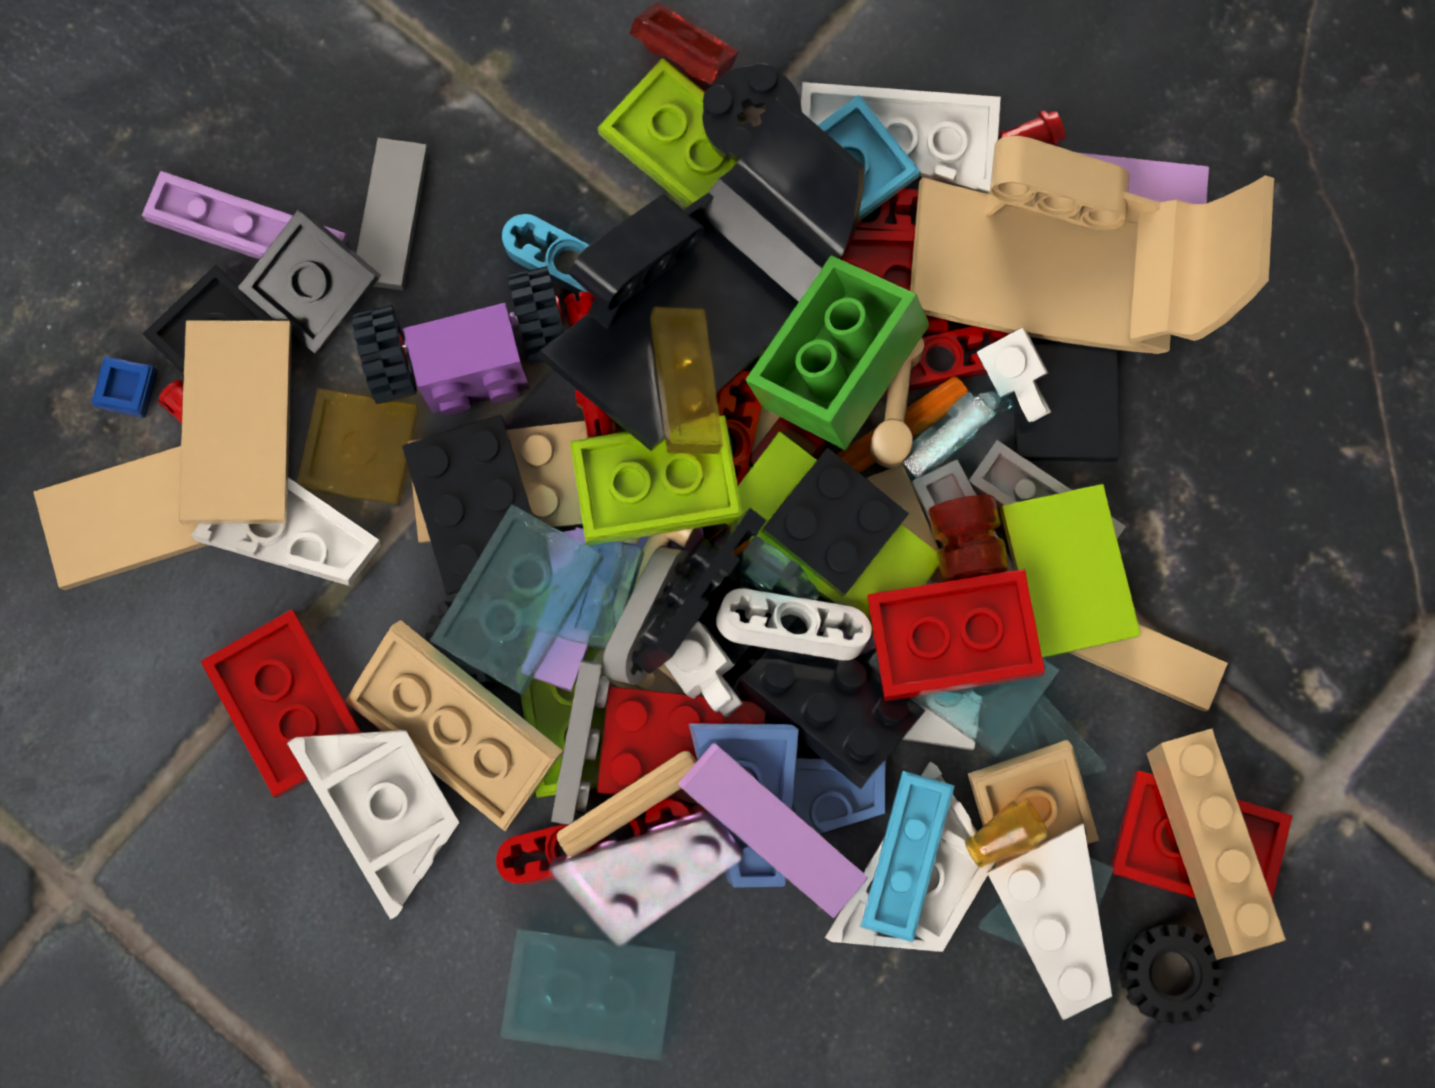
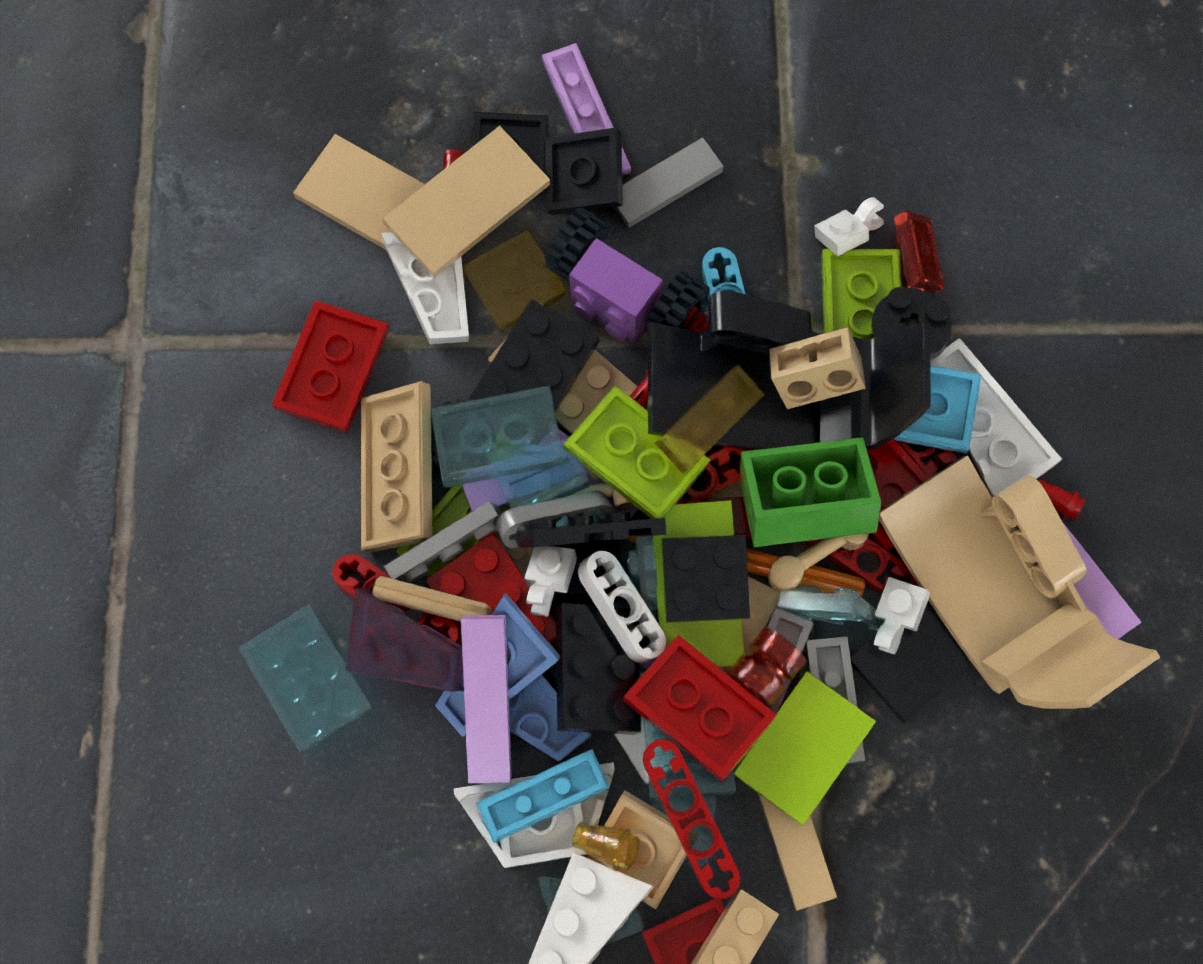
camera: 50 degrees right, 5 degrees down
blue tile [91,356,158,418] -> none
white wing [287,730,459,920] -> none
none -> red beam [642,739,740,899]
none -> tan brick [769,327,866,409]
none -> white plate [814,197,884,256]

